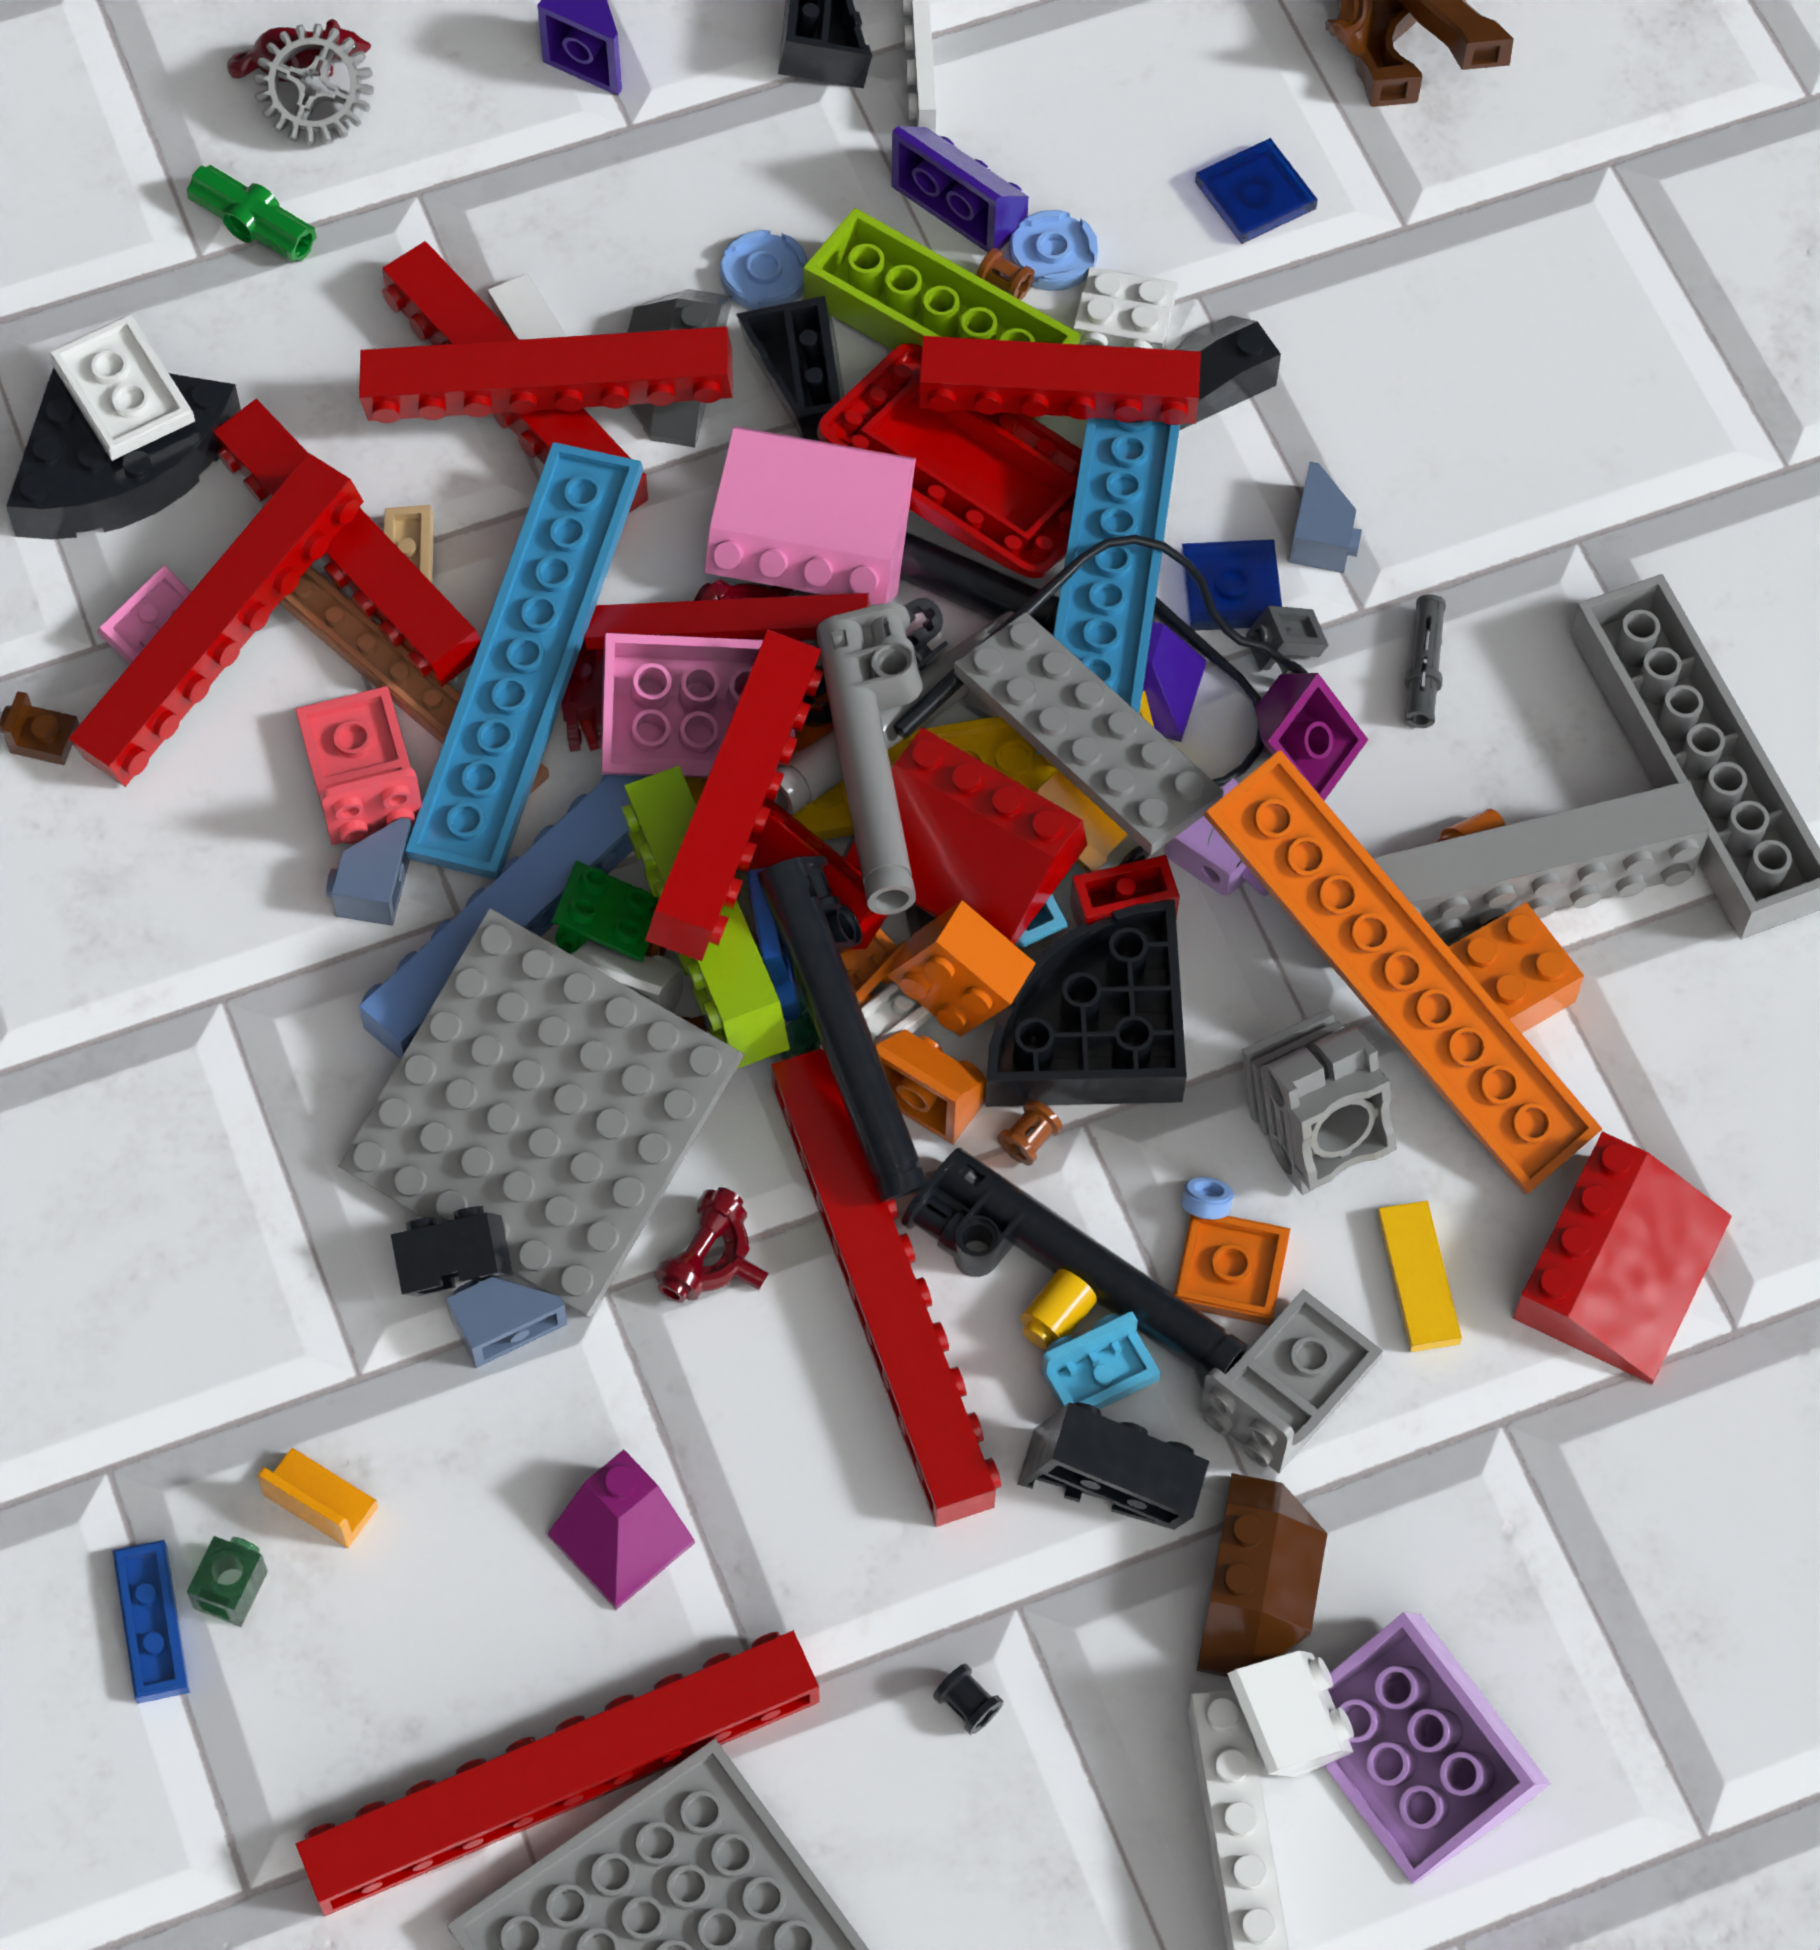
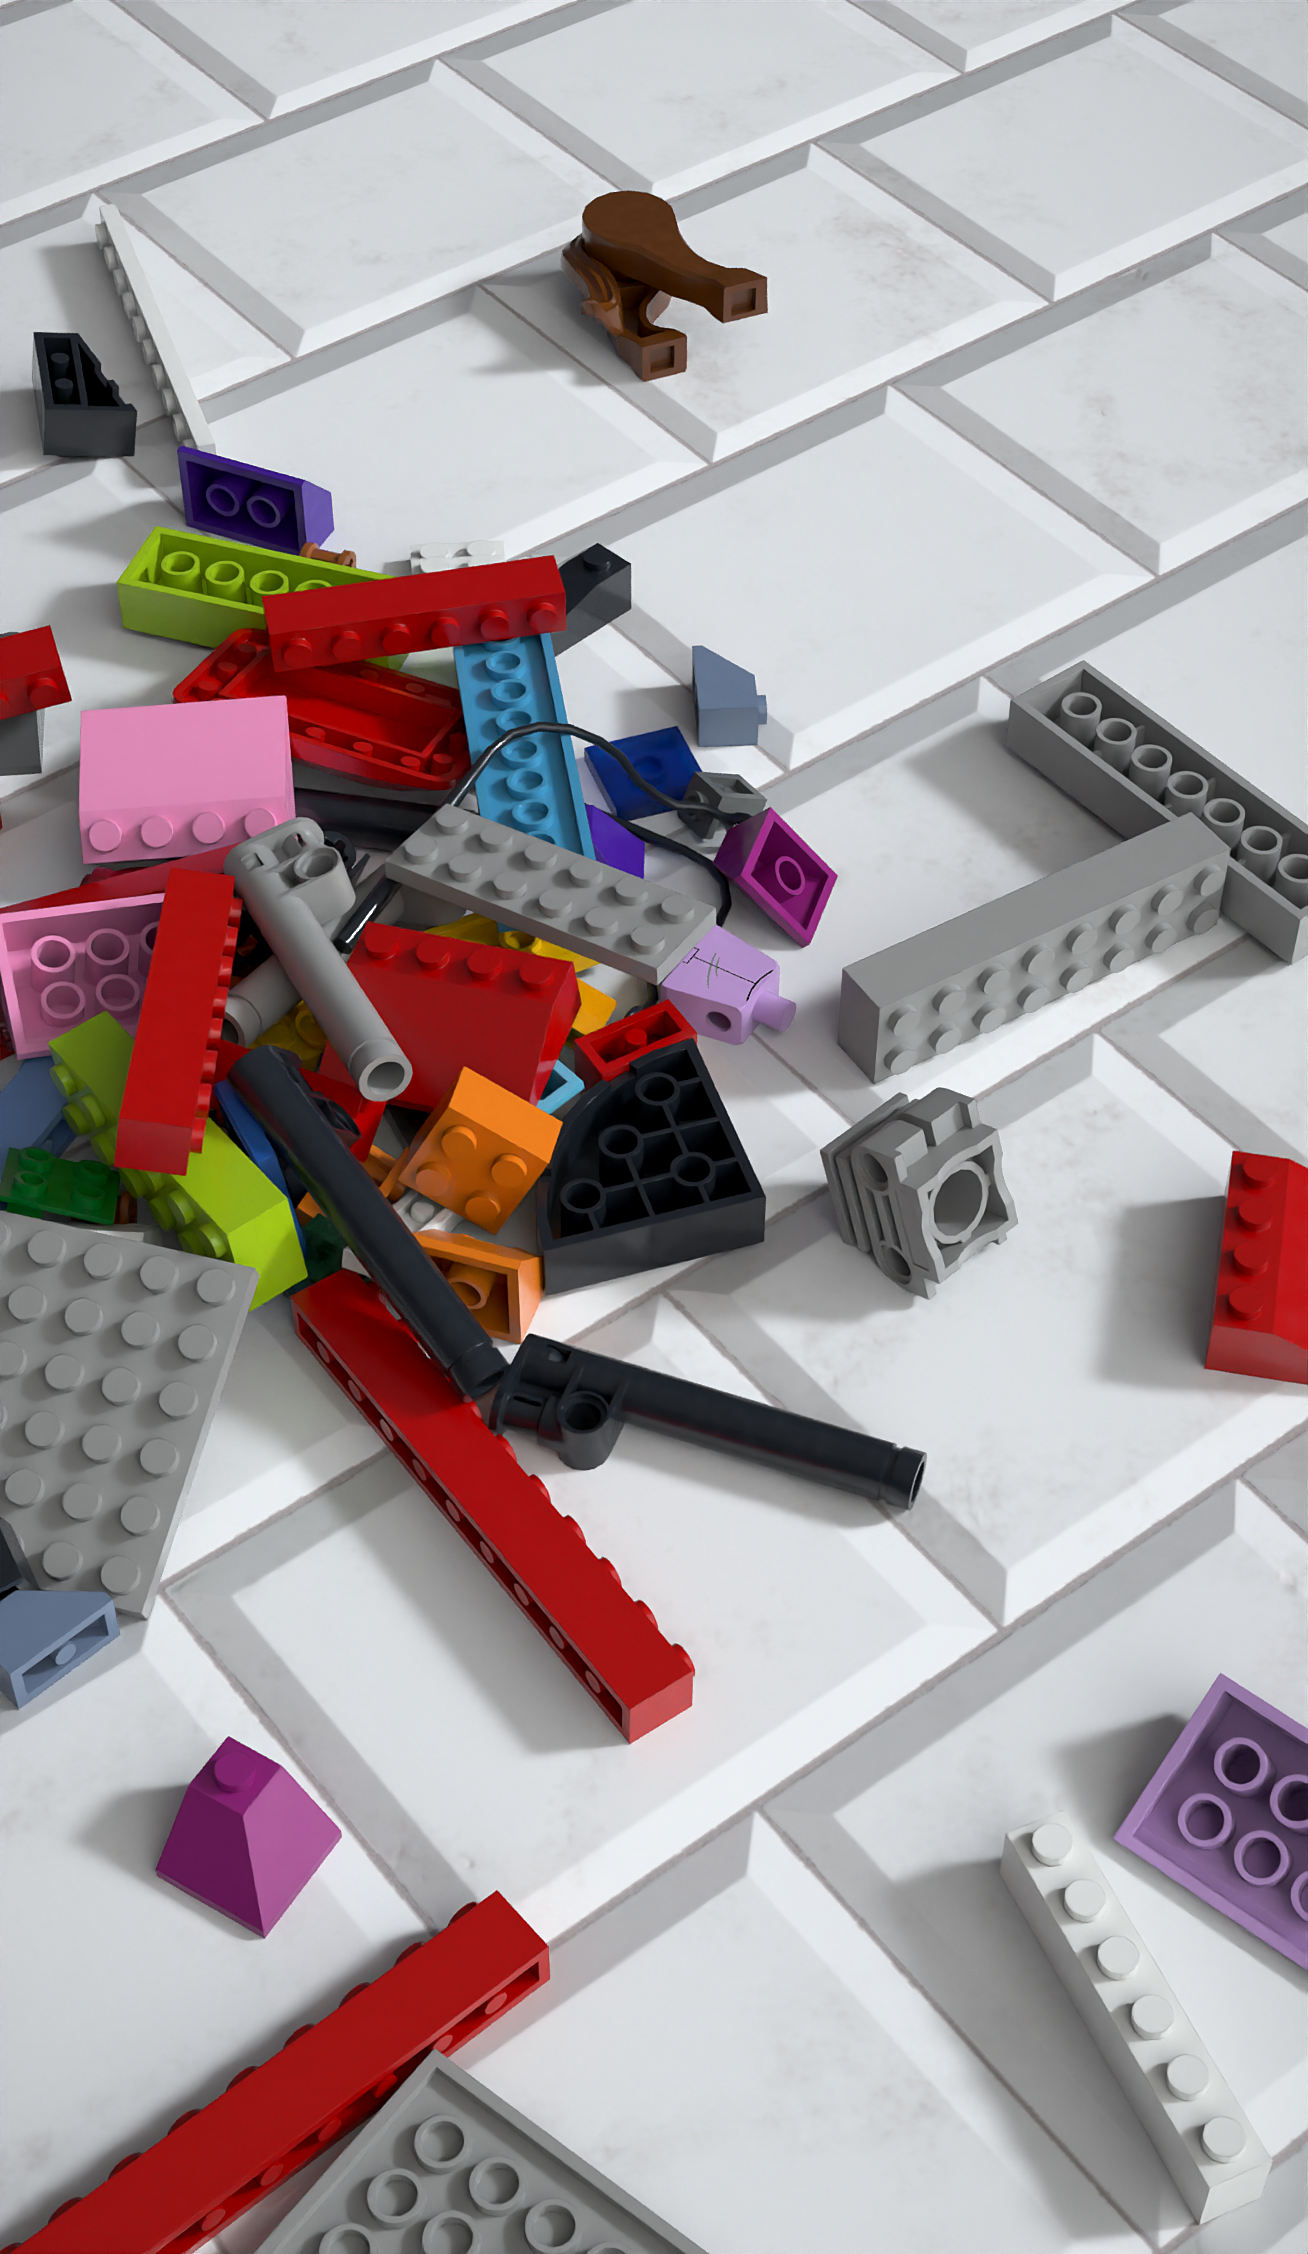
camera: 15 degrees left, 15 degrees down
dark red piece [654,1187,769,1303] -> none
light blue tile [720,230,808,310] -> none
black wedge [736,296,845,441] -> none
black bush [933,1663,1004,1735] -> none
dark orange bush [997,1099,1063,1166] -> none
light blue tile [1009,210,1098,291] -> none
black wedge [1017,1402,1209,1530] -> none
yellow brick [1020,1269,1097,1349] -> none
medium azure bracket [1041,1312,1161,1410] -> none
orange tile [1174,1214,1291,1326] -> none
light blue tile [1181,1177,1234,1219] -> none
clear blue tile [1195,138,1318,244] -> none
reddish brown wedge [1196,1473,1327,1677] -> none
light grey bracket [1199,1289,1383,1474] -> none
orange plate [1203,750,1602,1194] -> none
white slope [1227,1650,1354,1777] -> none
yellow tile [1377,1200,1462,1352] -> none
dark grey pin [1404,594,1446,728] -> none
orange brick [1448,902,1584,1033] -> none

